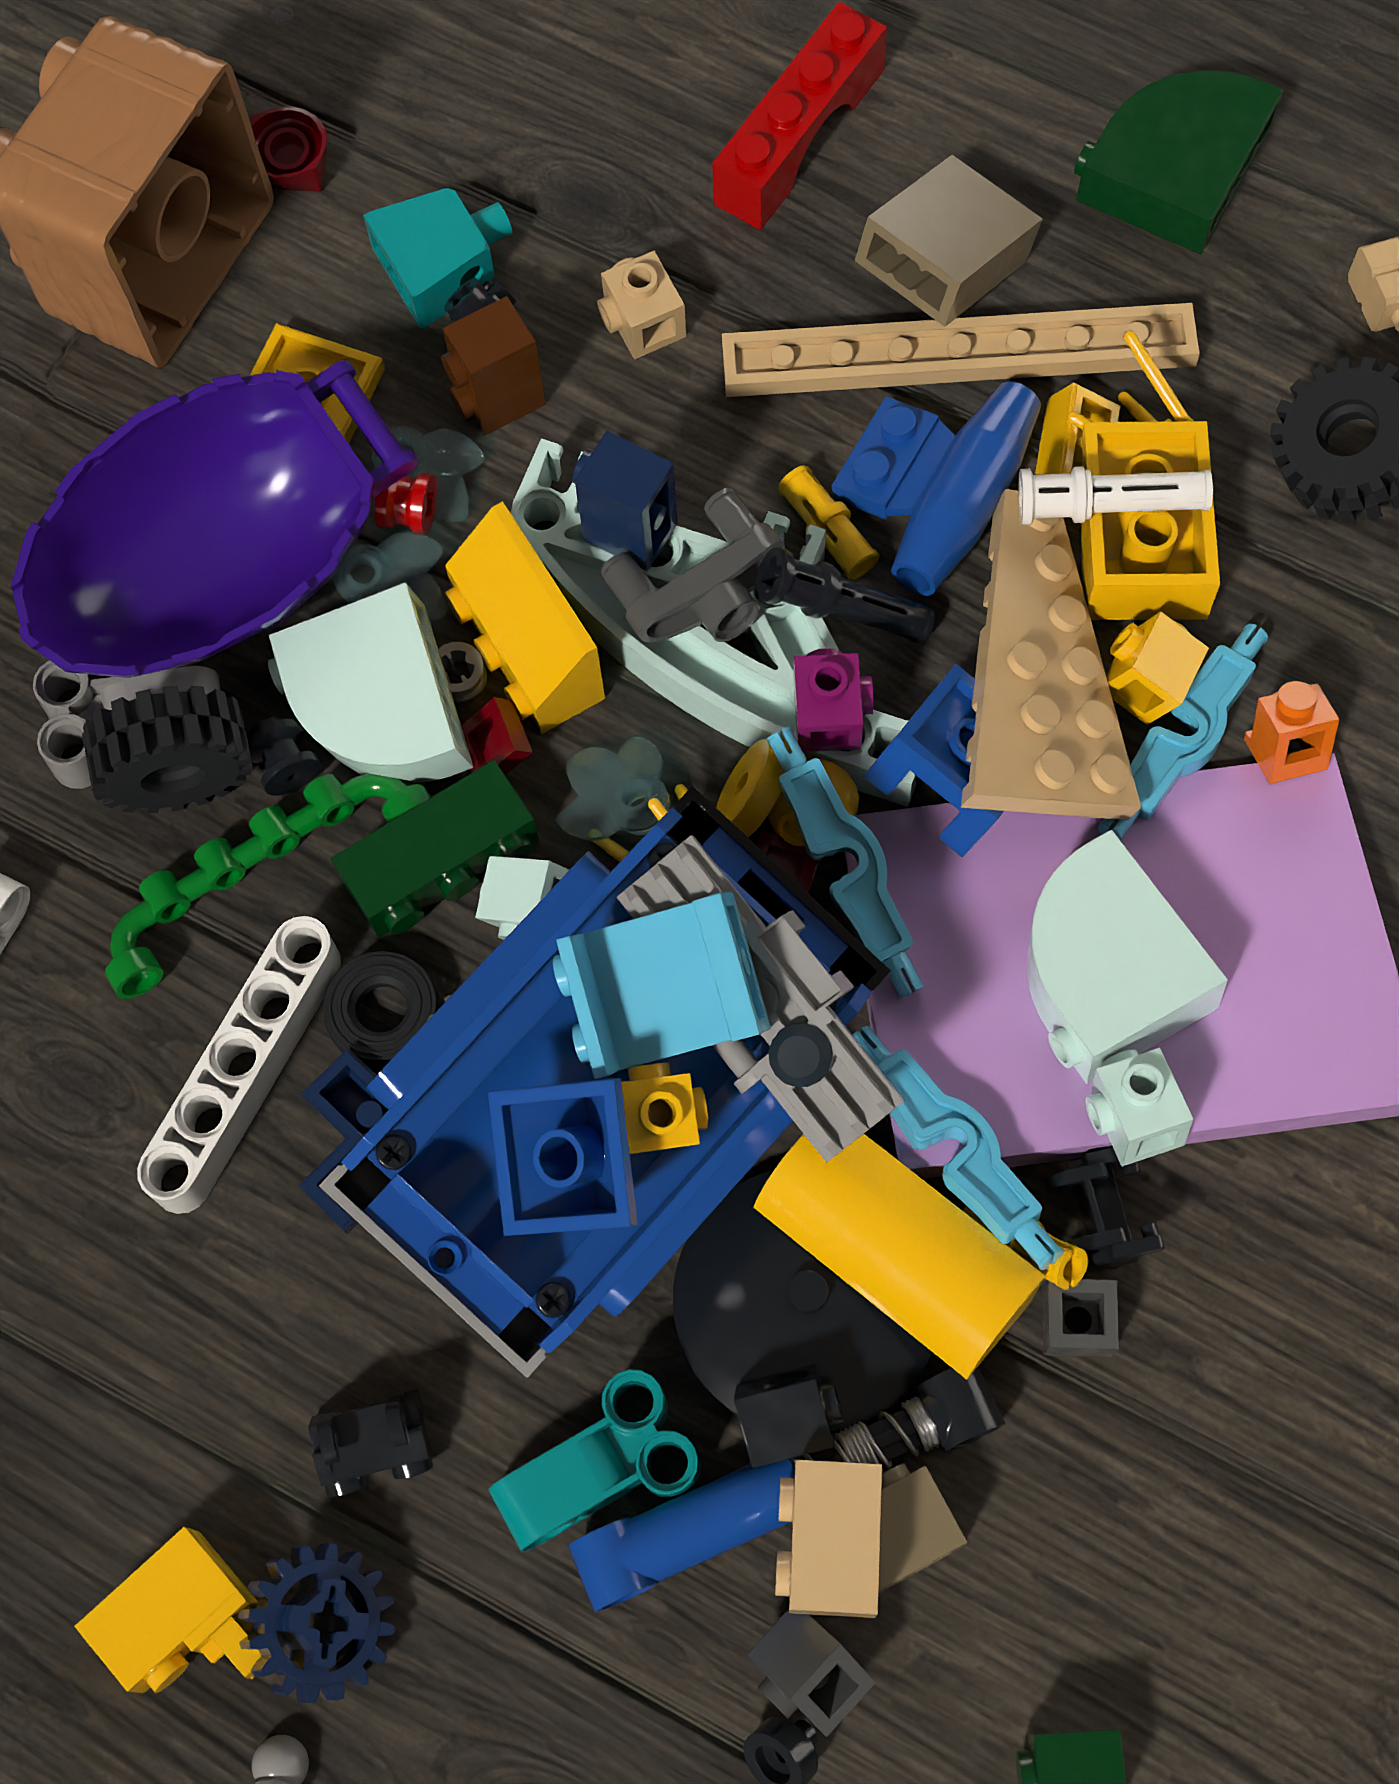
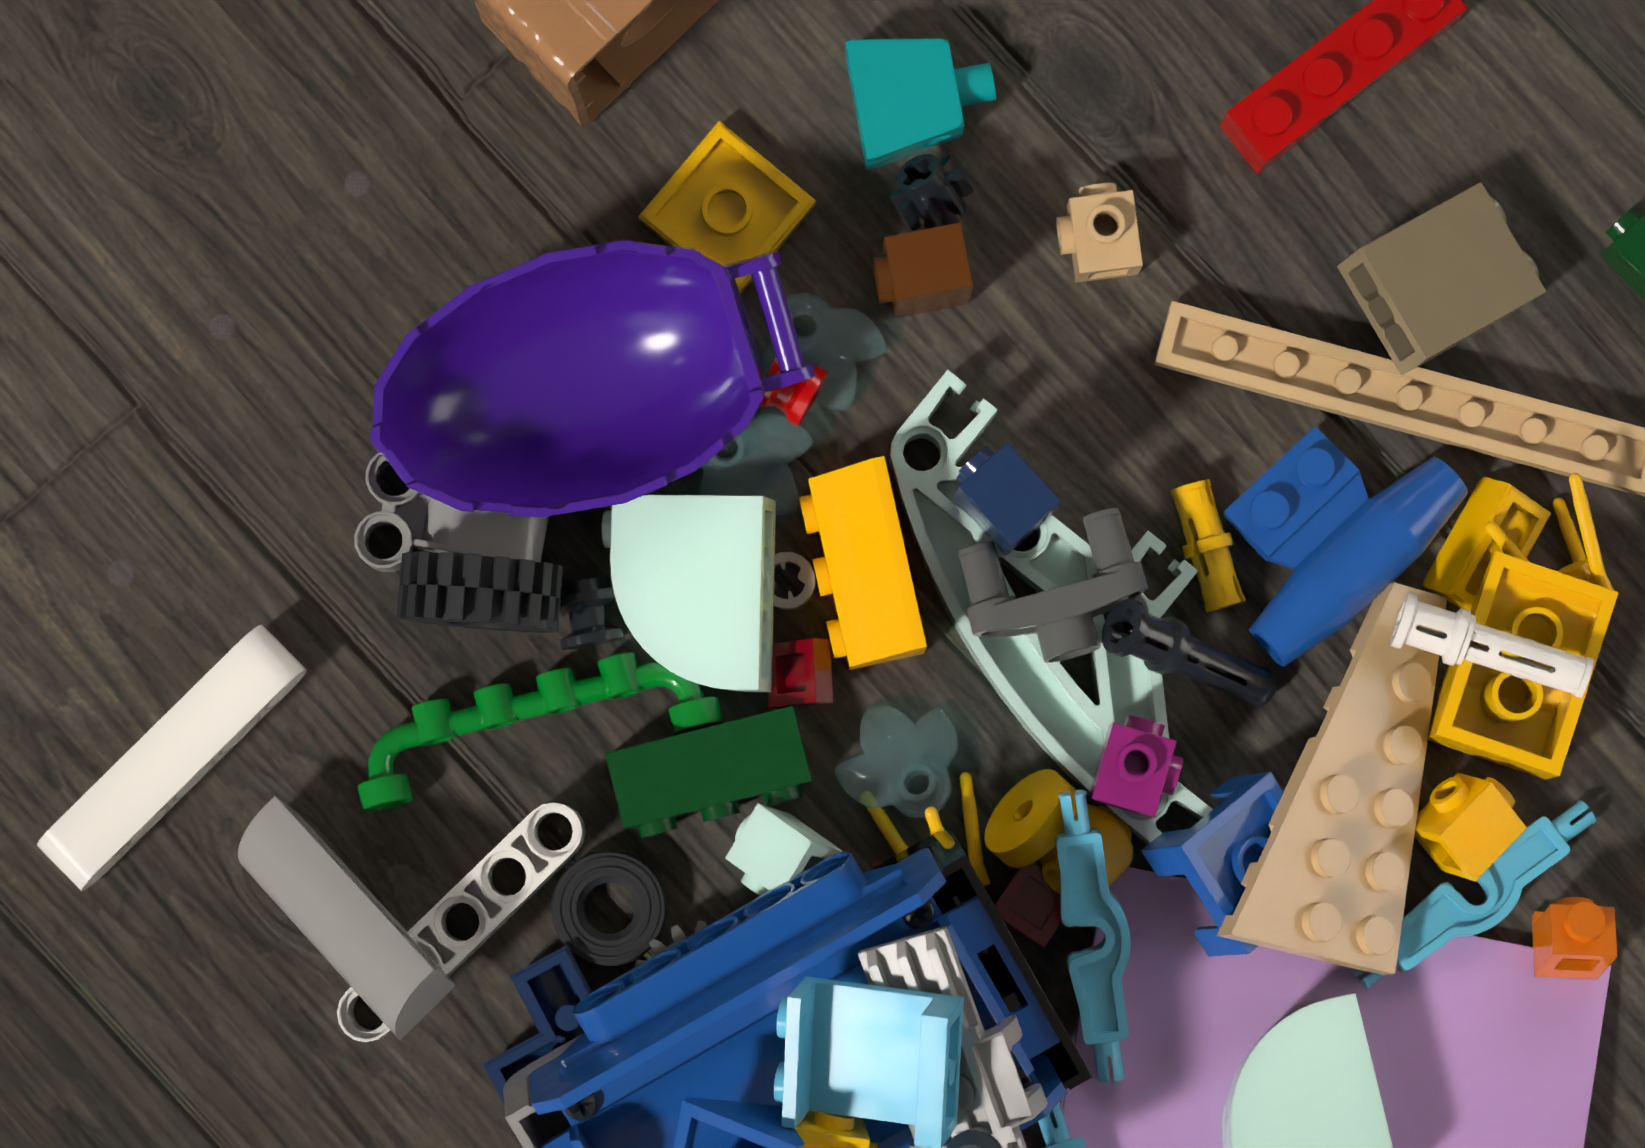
camera: 15 degrees right, 15 degrees up
none -> light grey brick [238,796,456,1040]

